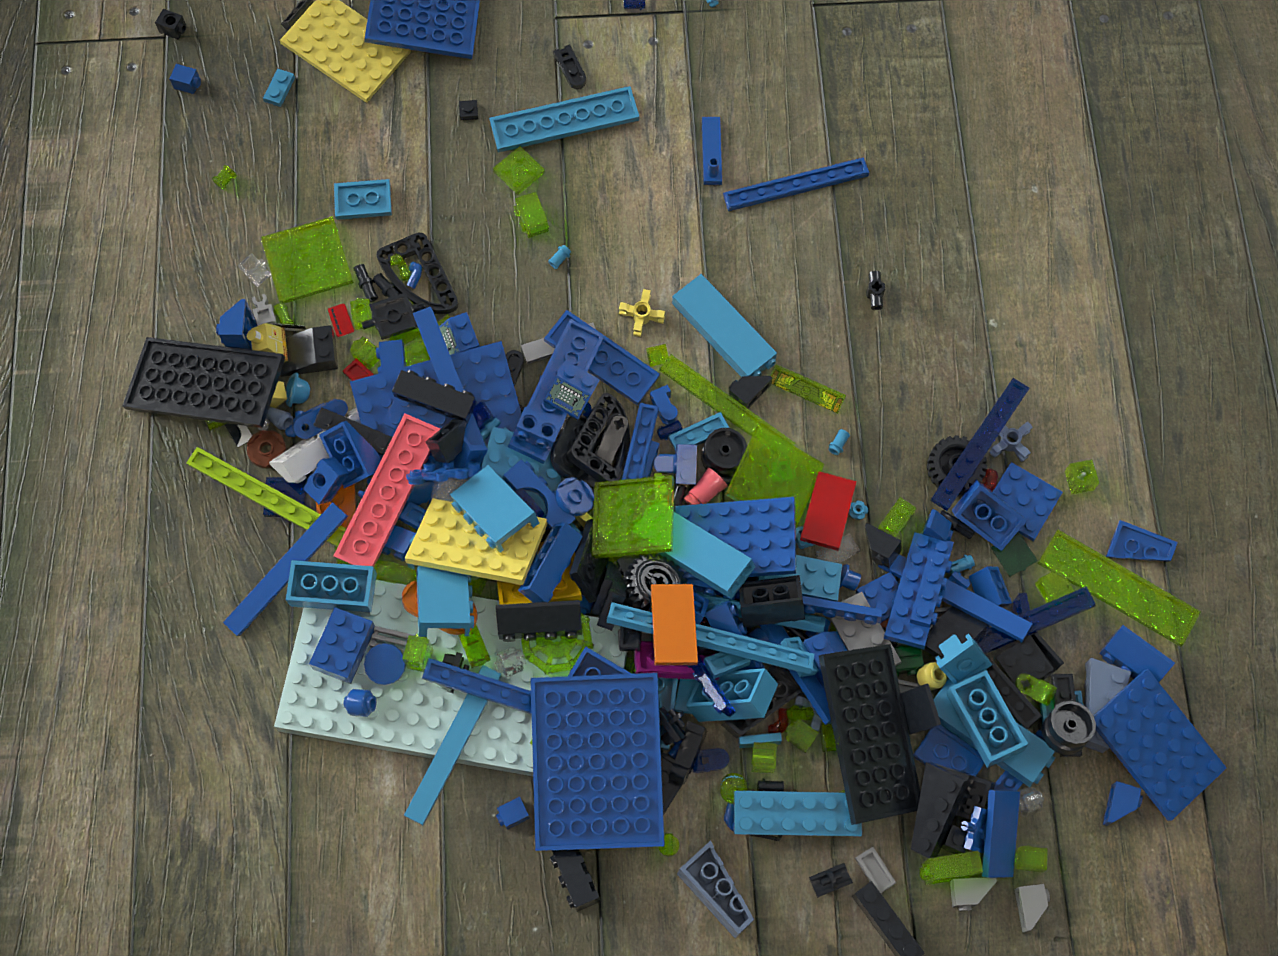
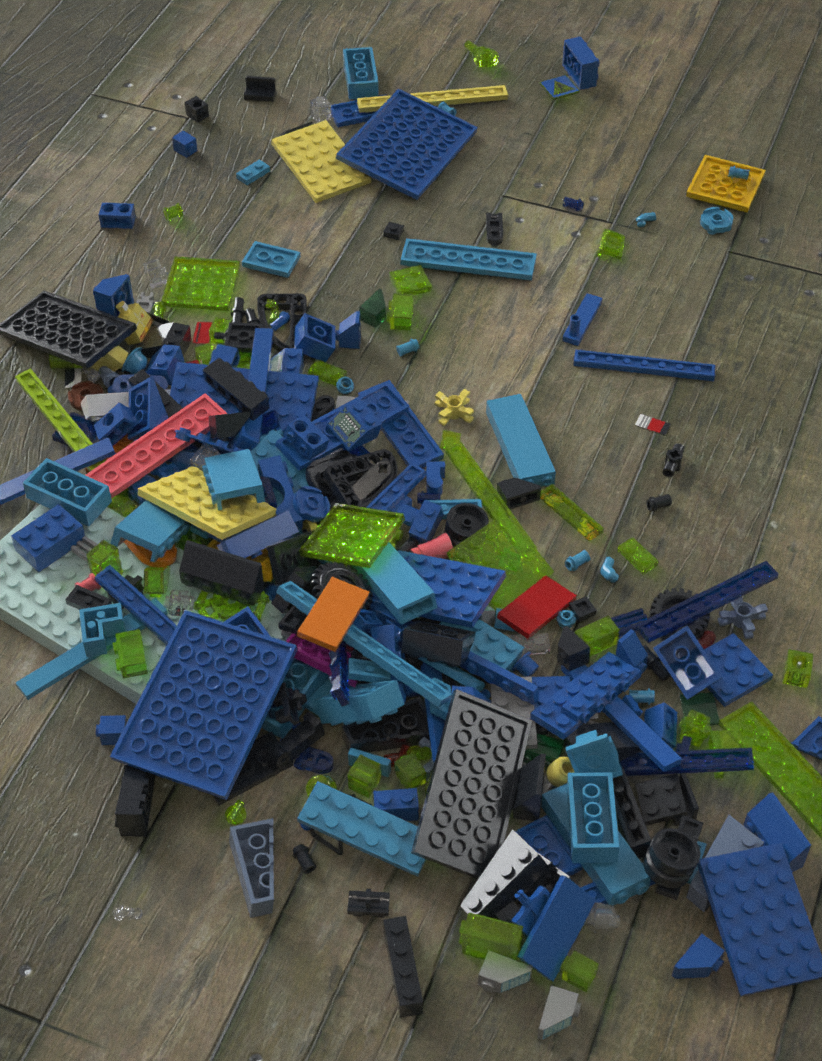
camera: 25 degrees right, 20 degrees down
blue head [343,689,377,717] -> none
blue tile [364,643,406,685] -> none
light grey tile [855,847,896,893] -> none
clear neon green piece [1015,673,1057,706] -> none
none -> black panel [65,585,112,610]
none -> coral bush [75,573,101,591]
none -> dark azure brick [79,603,126,657]
none -> blue brick [98,202,136,229]
none -> clear neon green brick [113,629,148,679]
none -> blue slope [144,345,185,386]
none -> black pin [292,844,317,874]
none -> blue brick [294,313,336,363]
none -> clear neon green plate [308,359,347,386]
none -> blue slope [335,311,361,349]
none -> dark azure plate [336,377,354,394]
none -> clear green slope [359,288,387,328]
none -> blue brick [373,788,419,821]
none -> black plate [569,596,597,622]
none -> clear neon green piece [597,228,625,259]
none -> dark azure arm [600,557,619,583]
none -> clear blue tile [605,608,651,638]
none -> clear neon green plate [618,537,659,575]
none -> sticker [635,414,671,435]
none -> black pin [646,494,672,511]
none -> clear neon green brick [679,709,712,748]

